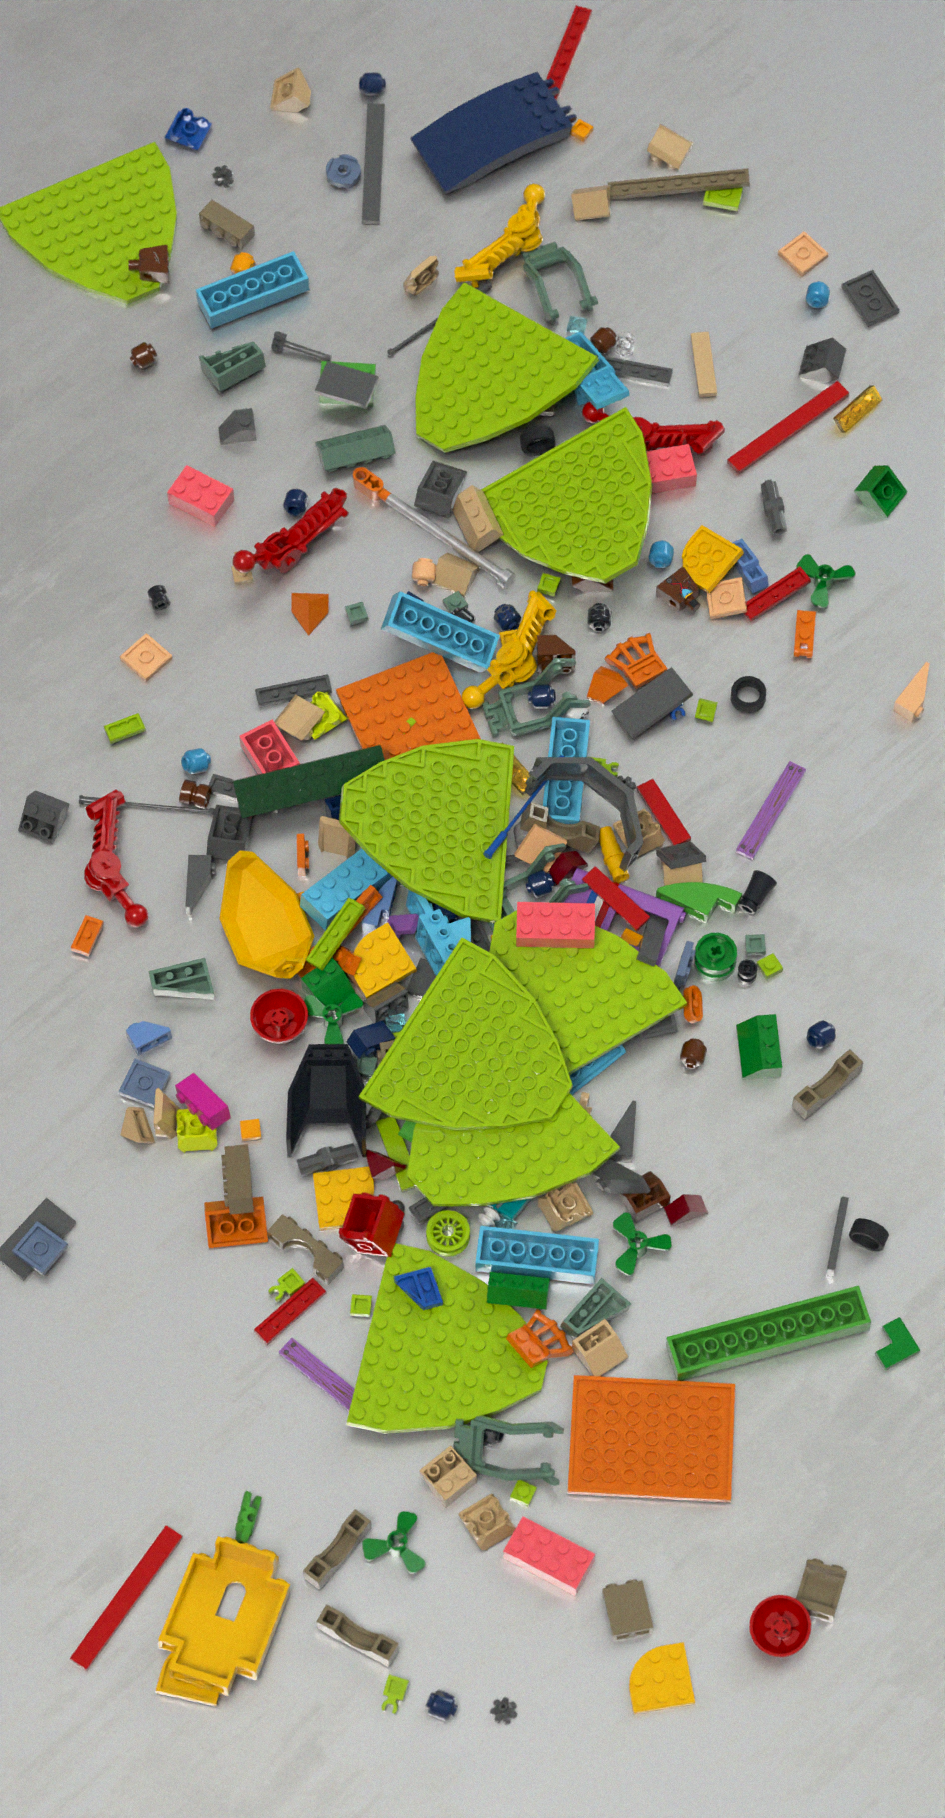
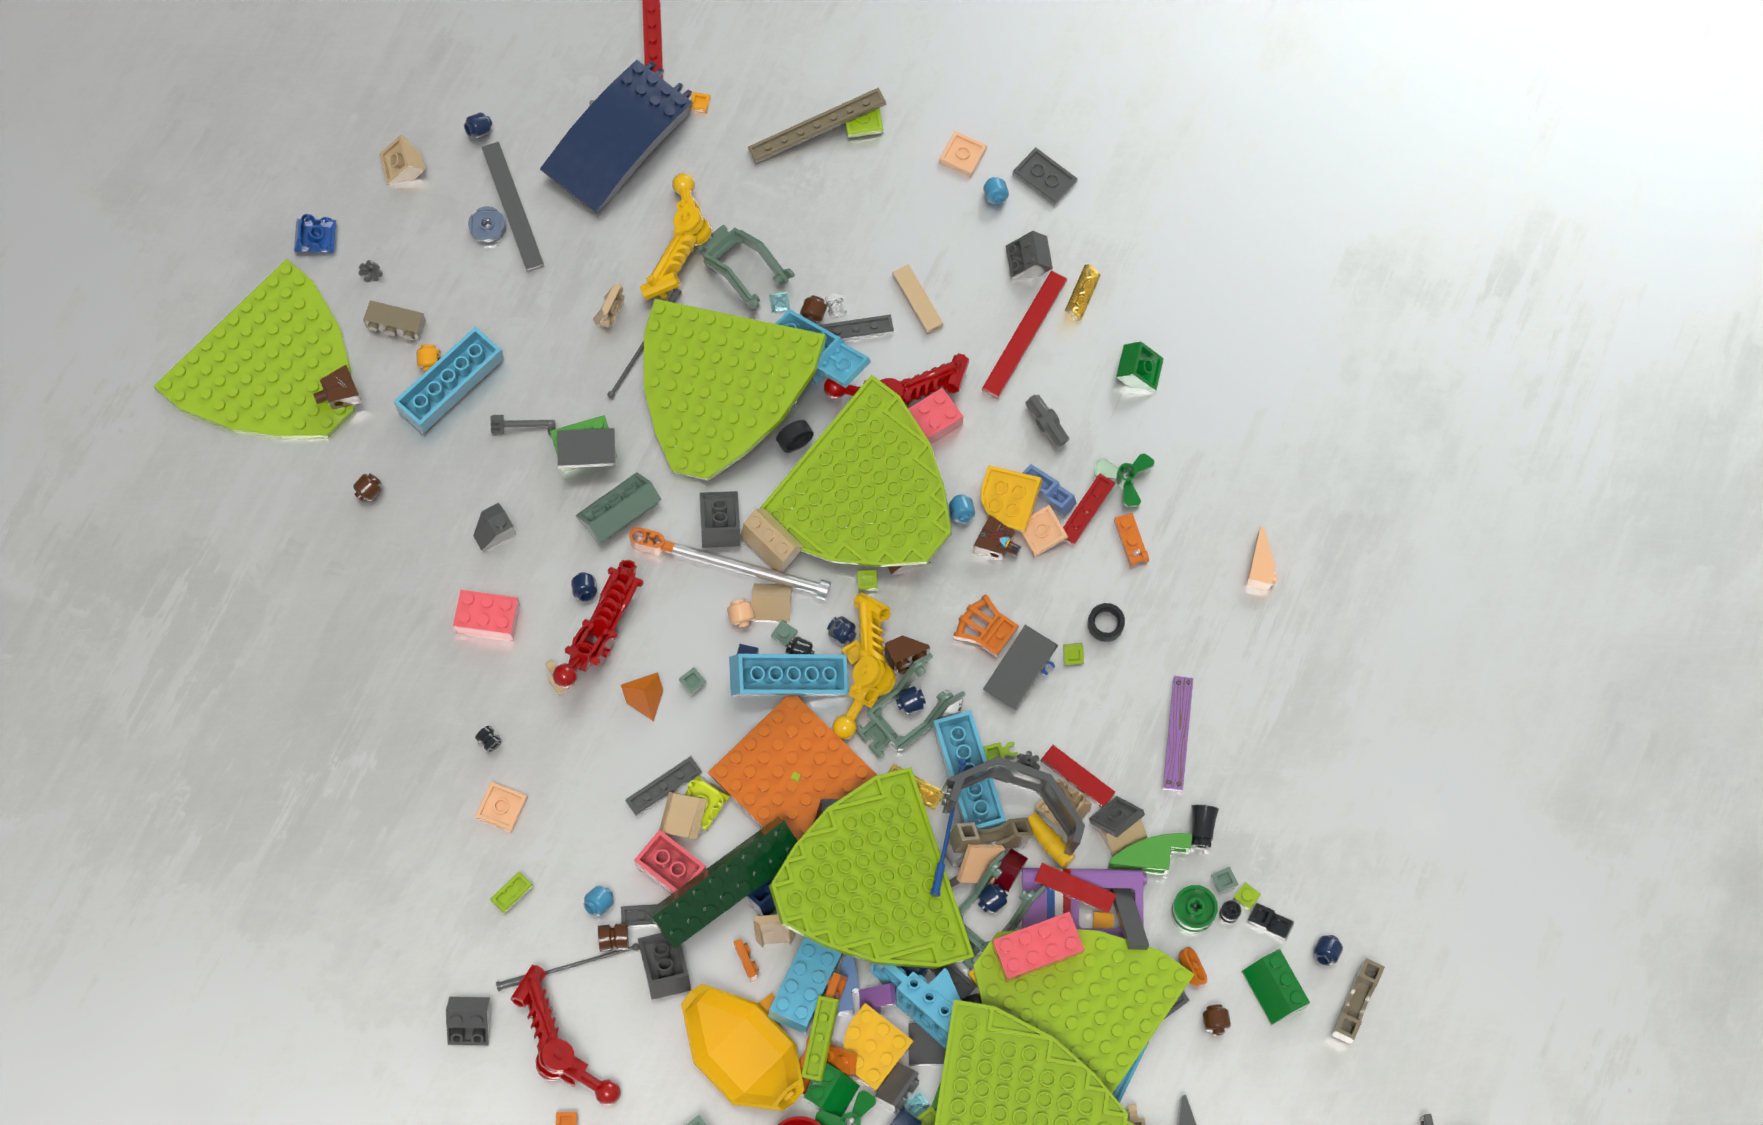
camera: 25 degrees left, 5 degrees up
dark grey slope [185,855,216,915] -> none
sand green wedge [199,341,266,392] -> none
tan slope [571,185,610,221] -> none
black head [587,603,612,632] -> none
orange slope [587,666,628,704] -> none
tan slope [647,124,693,170] -> none
sand blue plate [674,941,696,990] -> none
none -> black slope [1248,903,1294,941]

